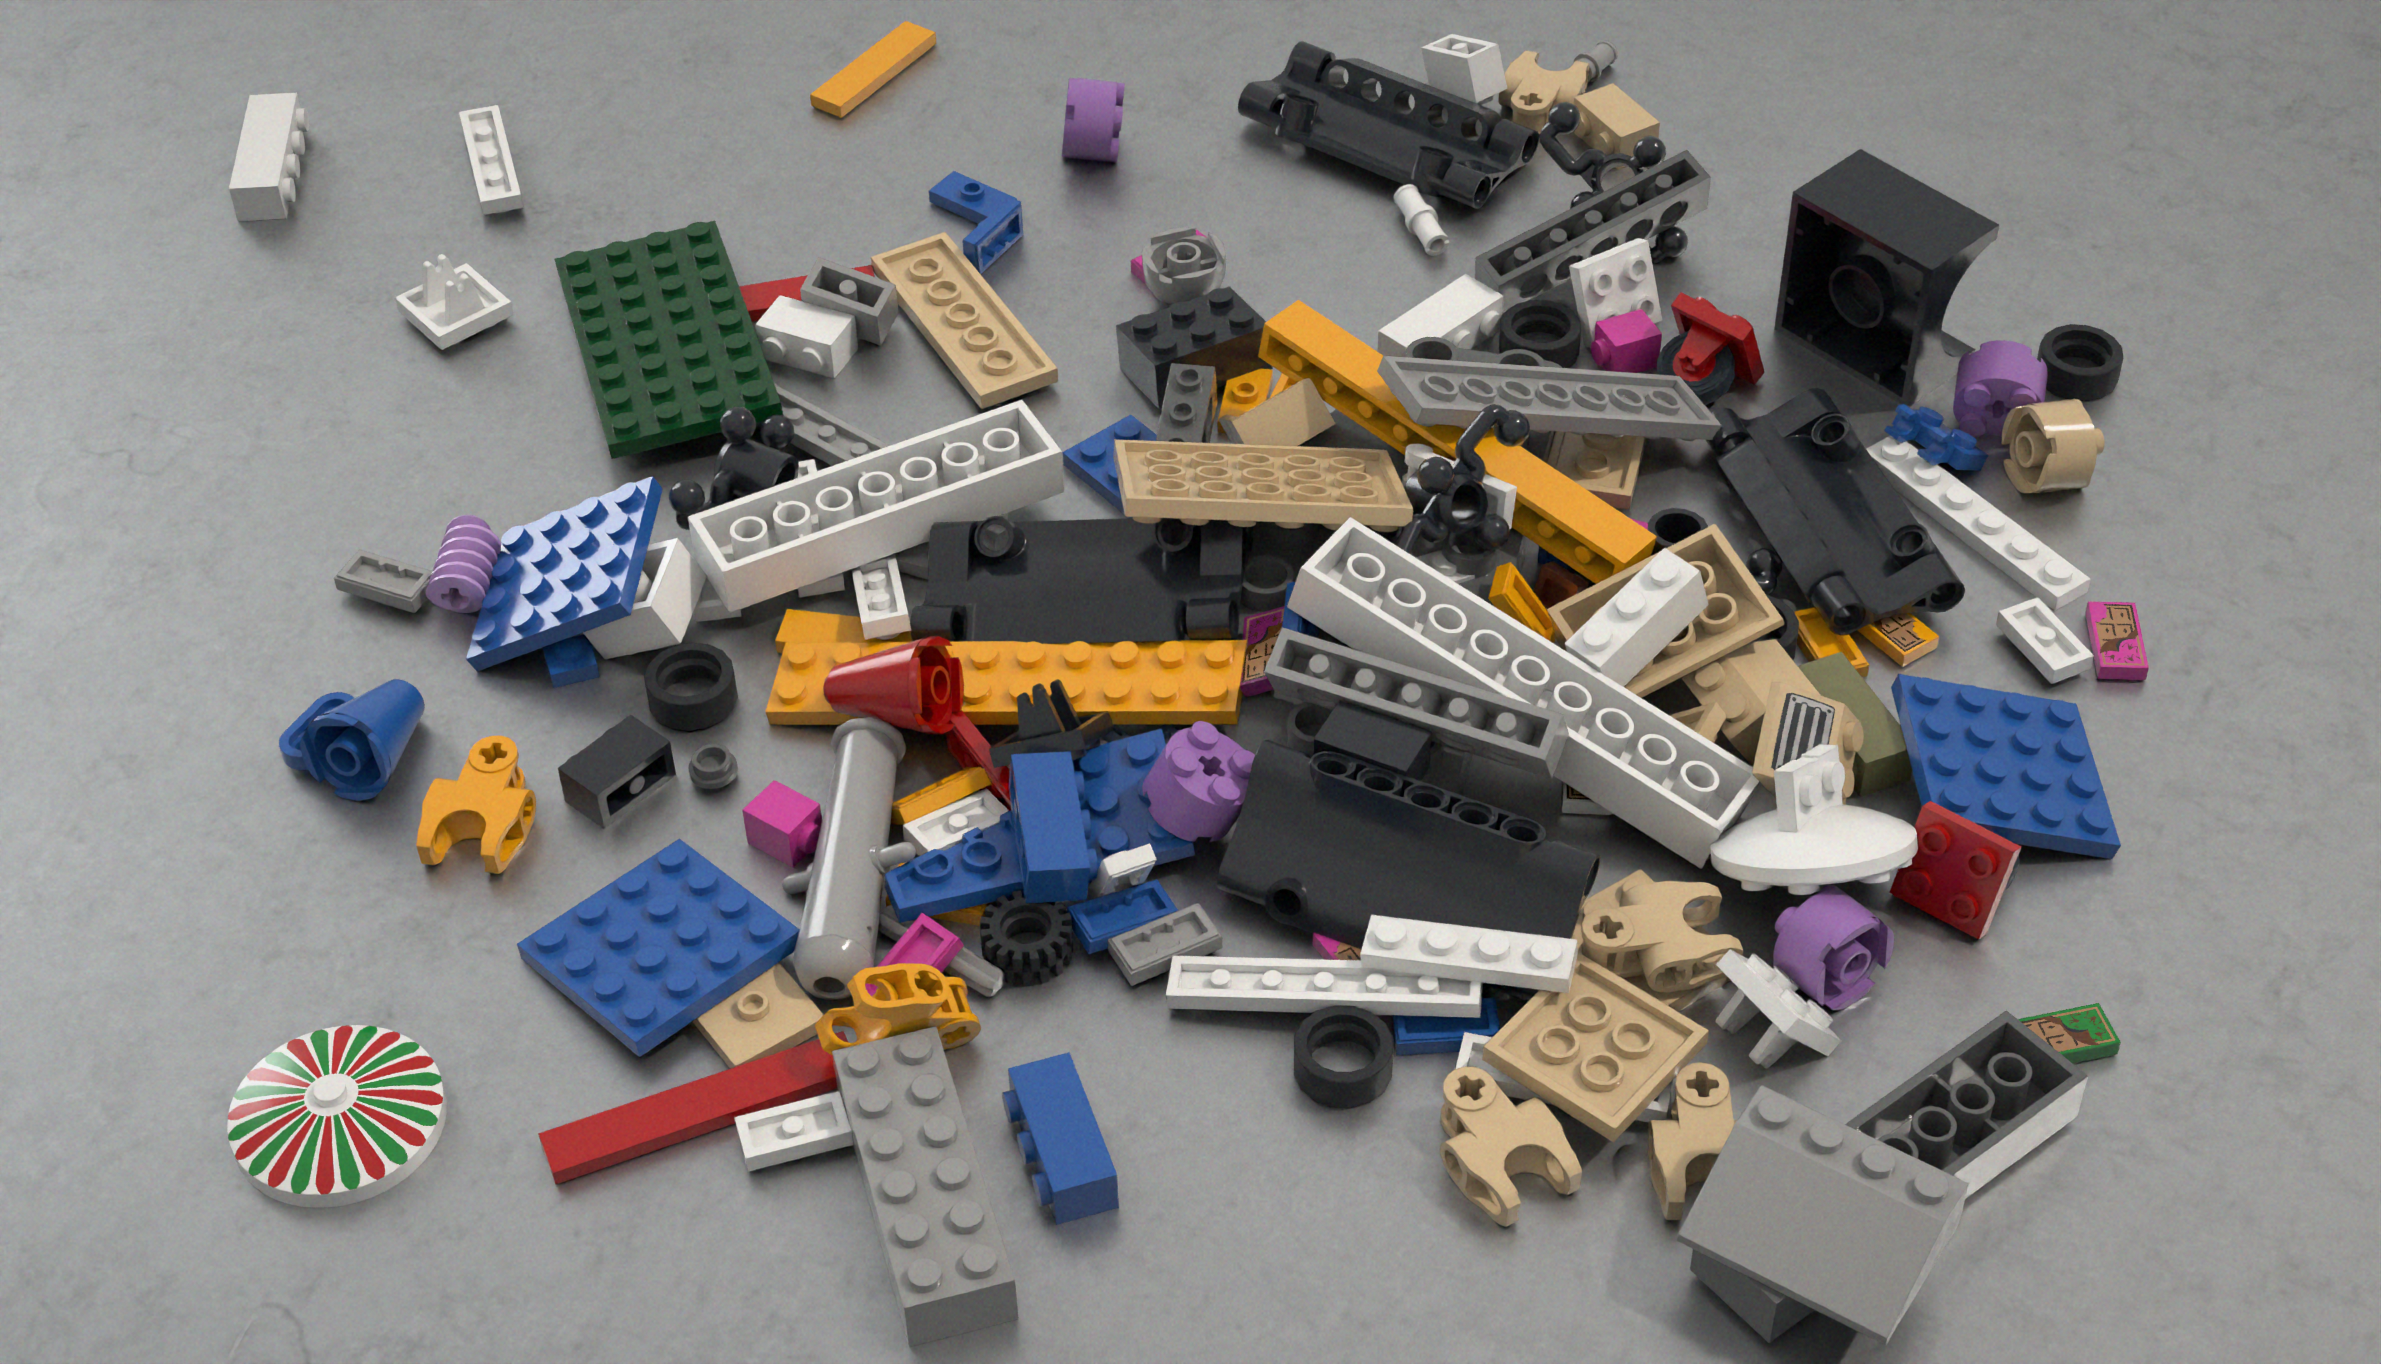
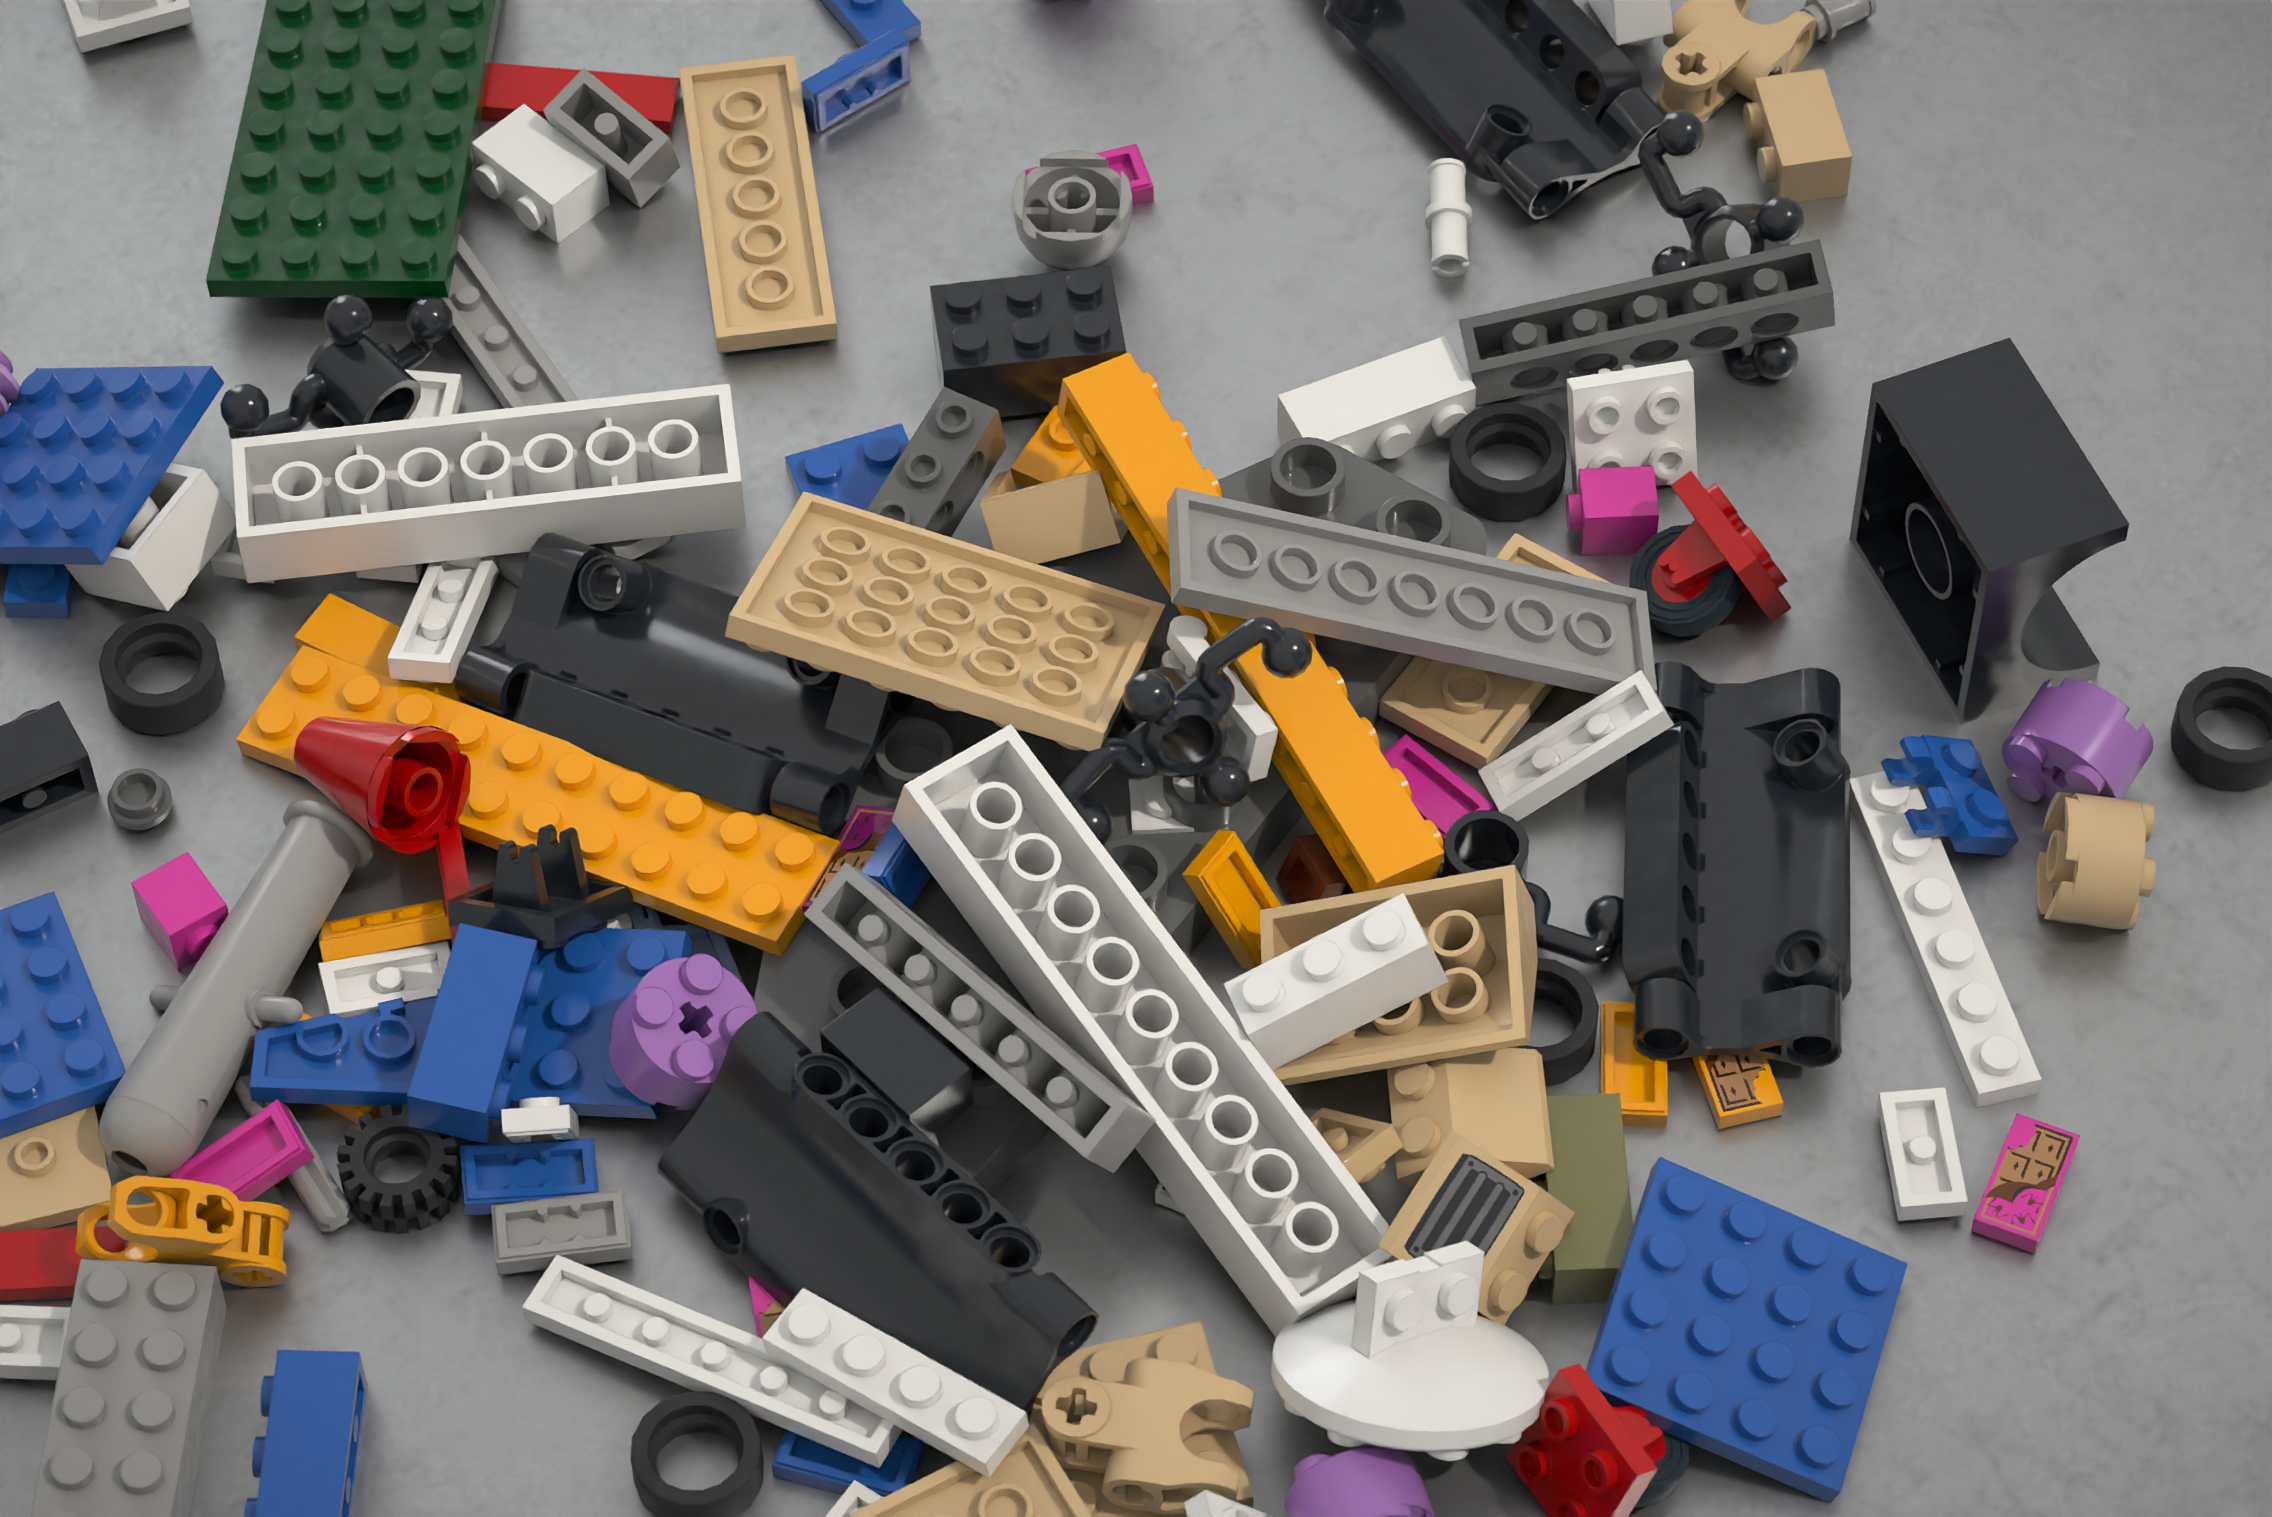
camera: 20 degrees right, 10 degrees up
none -> white plate [1478,670,1674,822]

